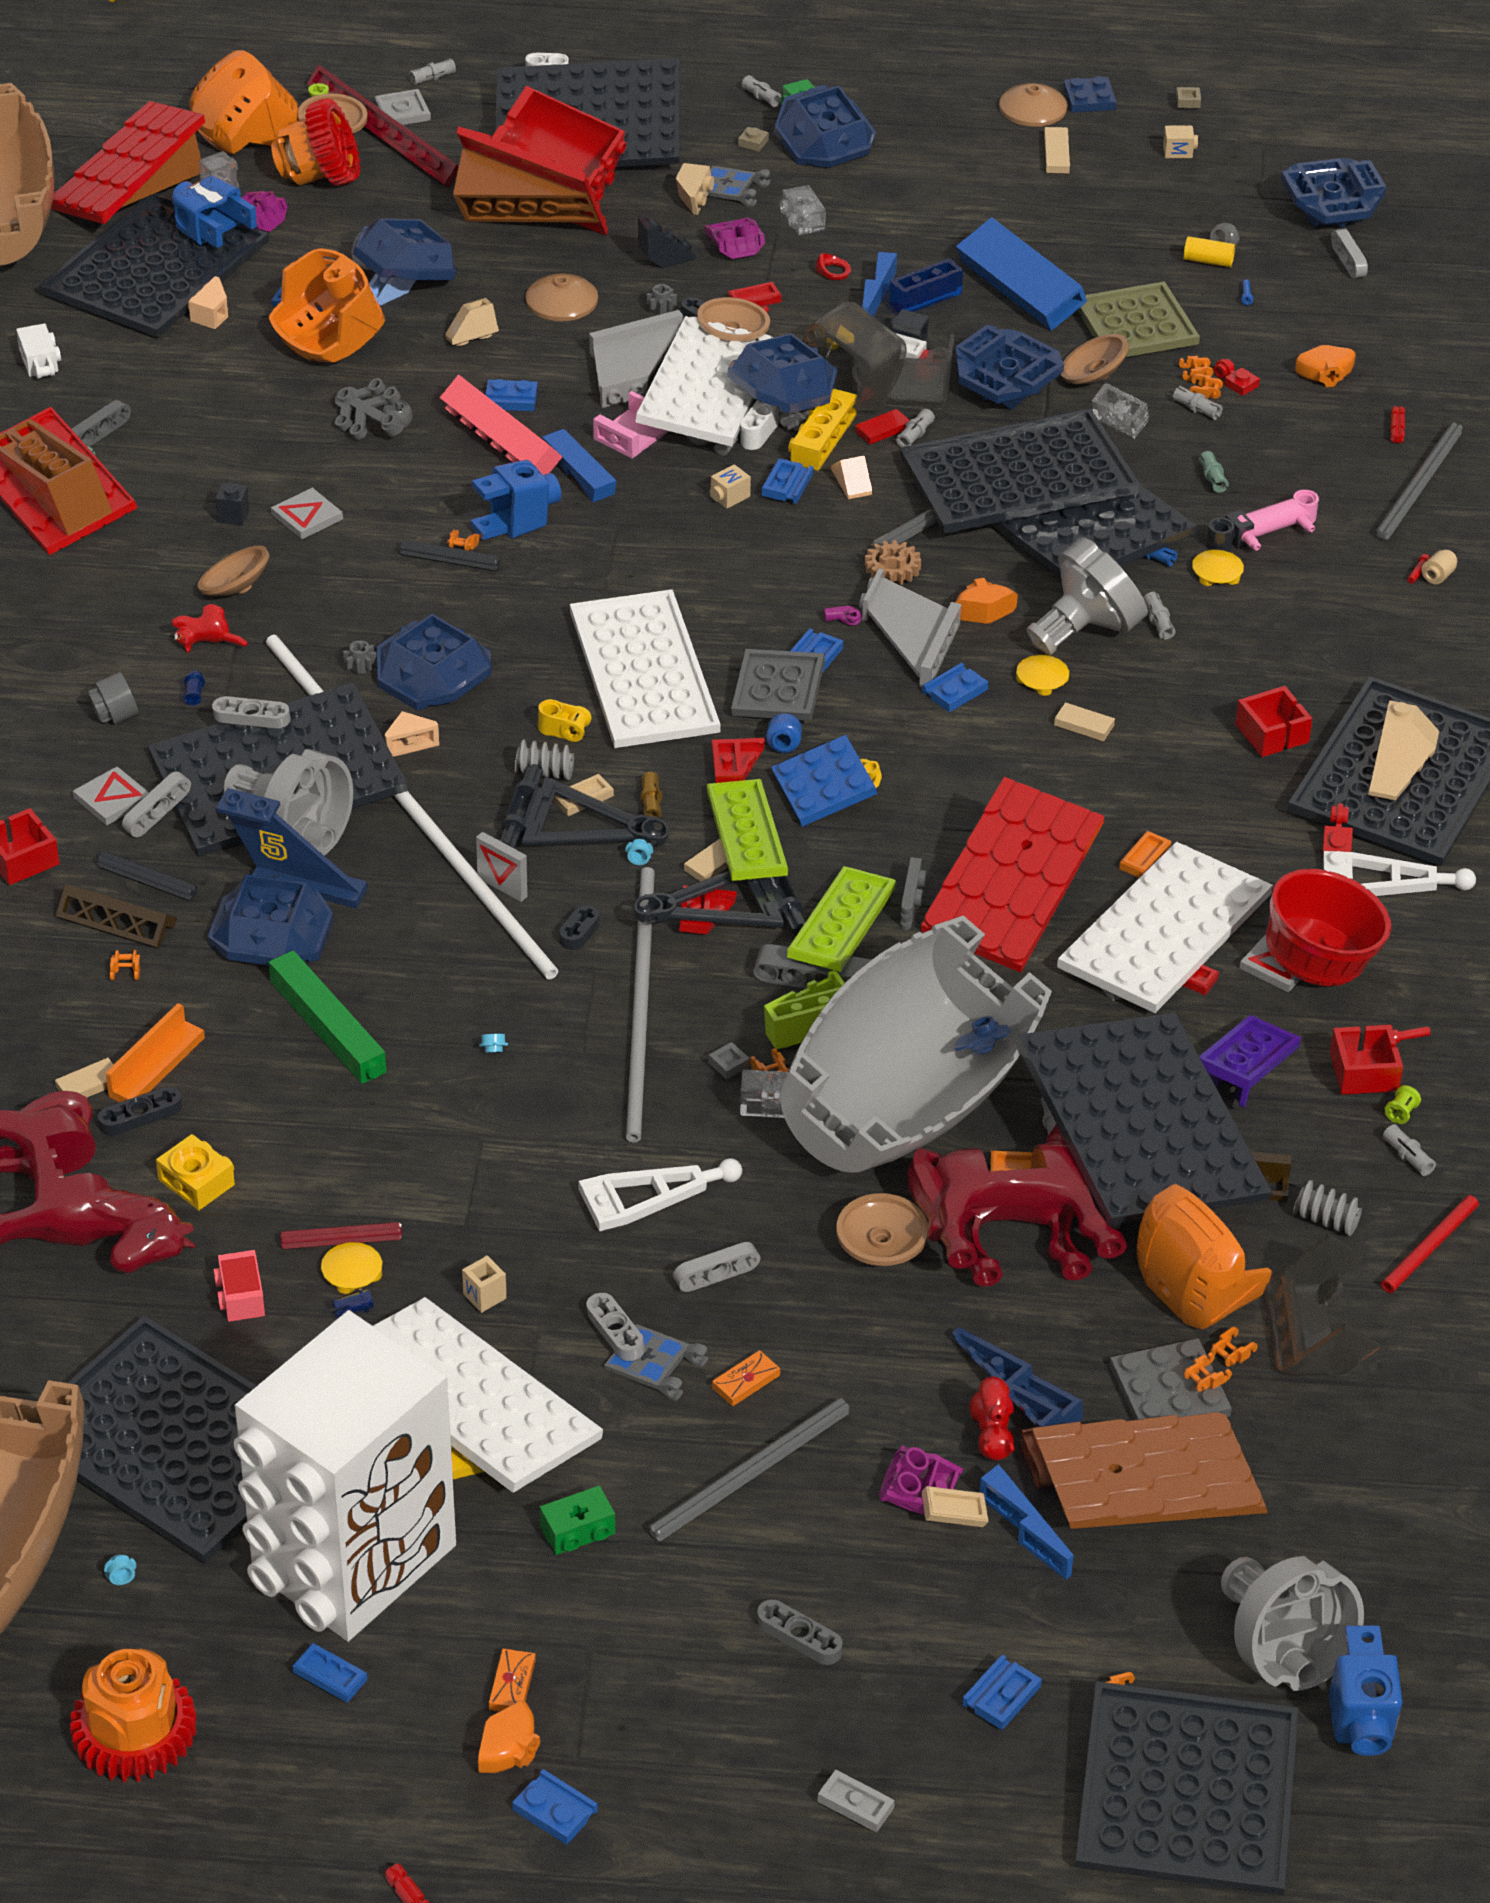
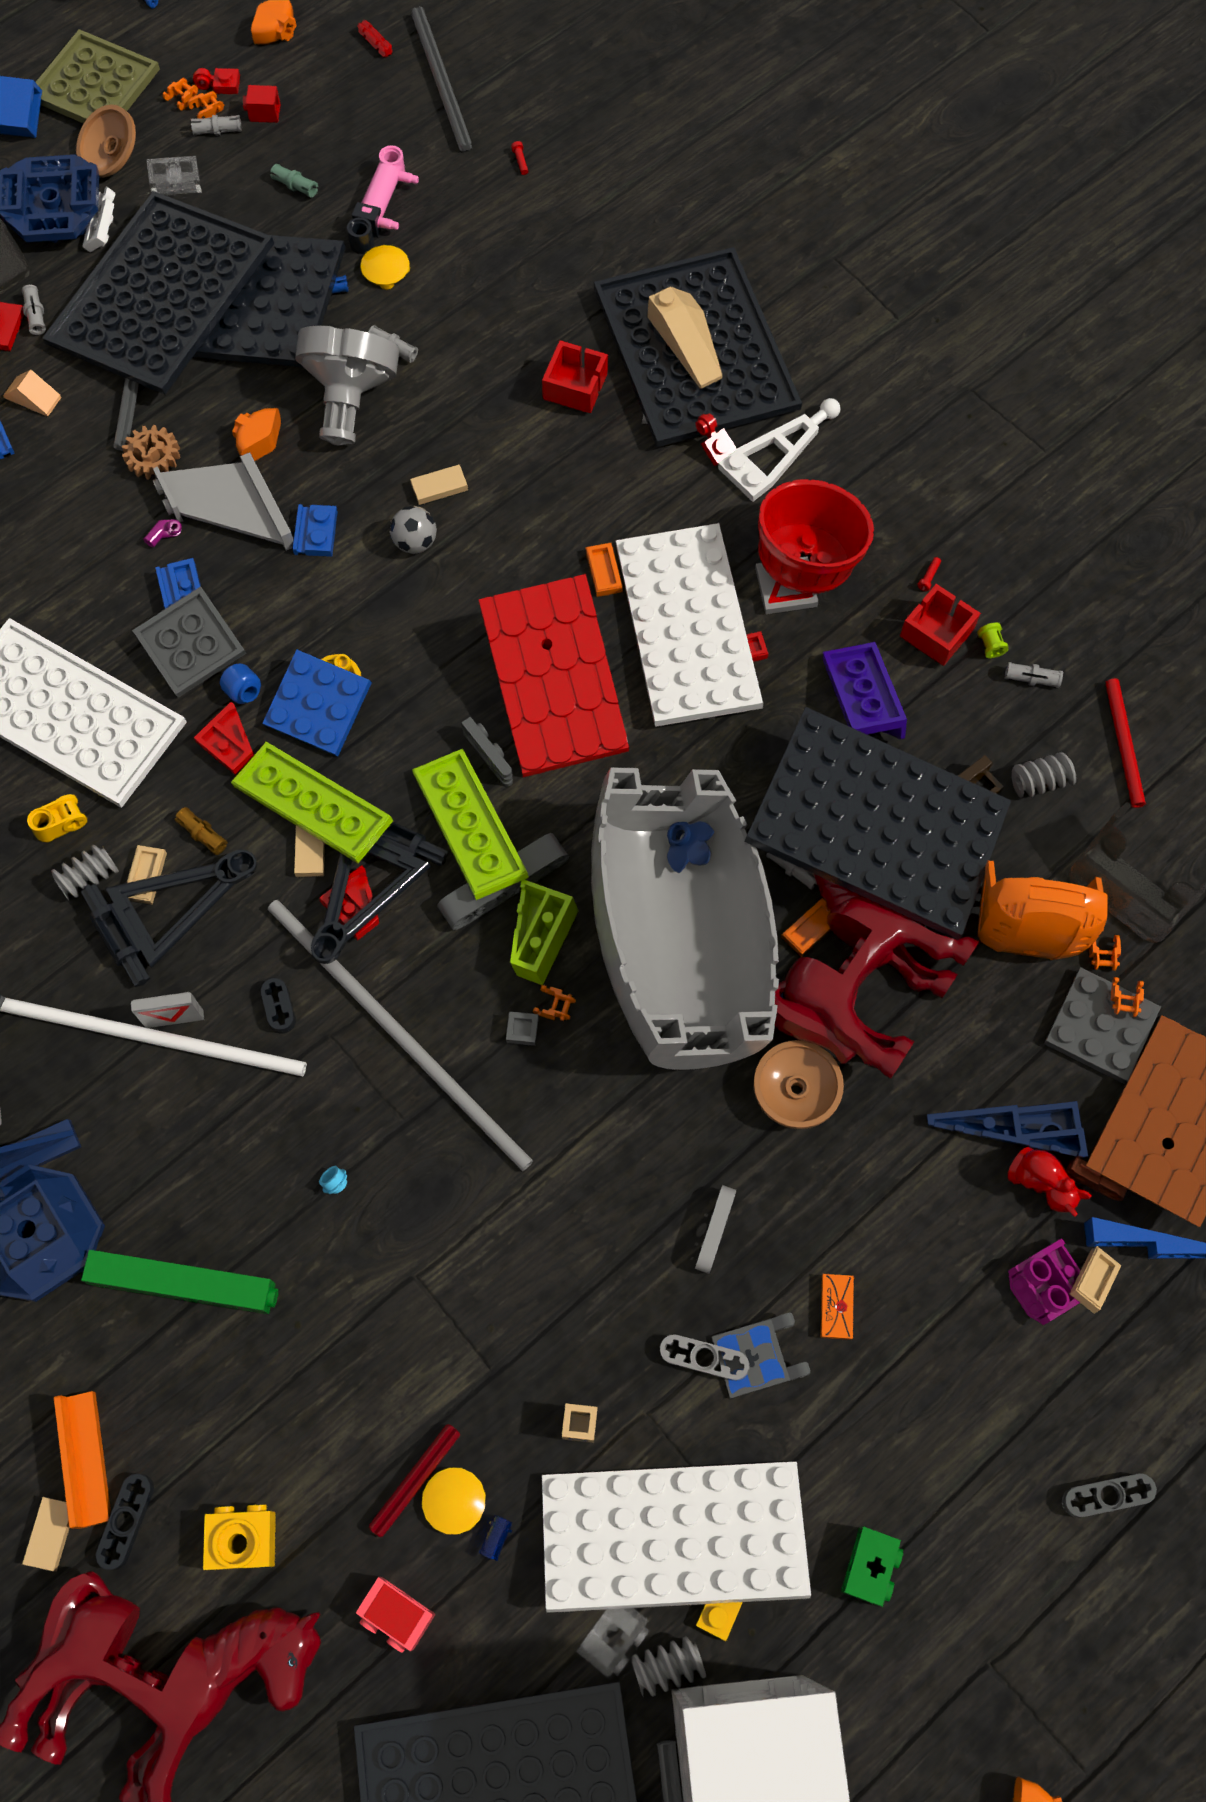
camera: 45 degrees left, 25 degrees up
orange tile [489,1649,536,1711] -> none
white plate [579,1158,742,1231] -> none
medium azure plate [626,839,653,865] -> none
dark grey axle [649,1398,849,1542] -> none
clear brick [740,1069,788,1118] -> none
yellow dish [1016,655,1069,696] -> none
tan brick [1422,550,1457,584] -> none
none -> white plate [82,187,115,253]
none -> red brick [243,85,281,123]
none -> light grey piece [390,506,437,554]

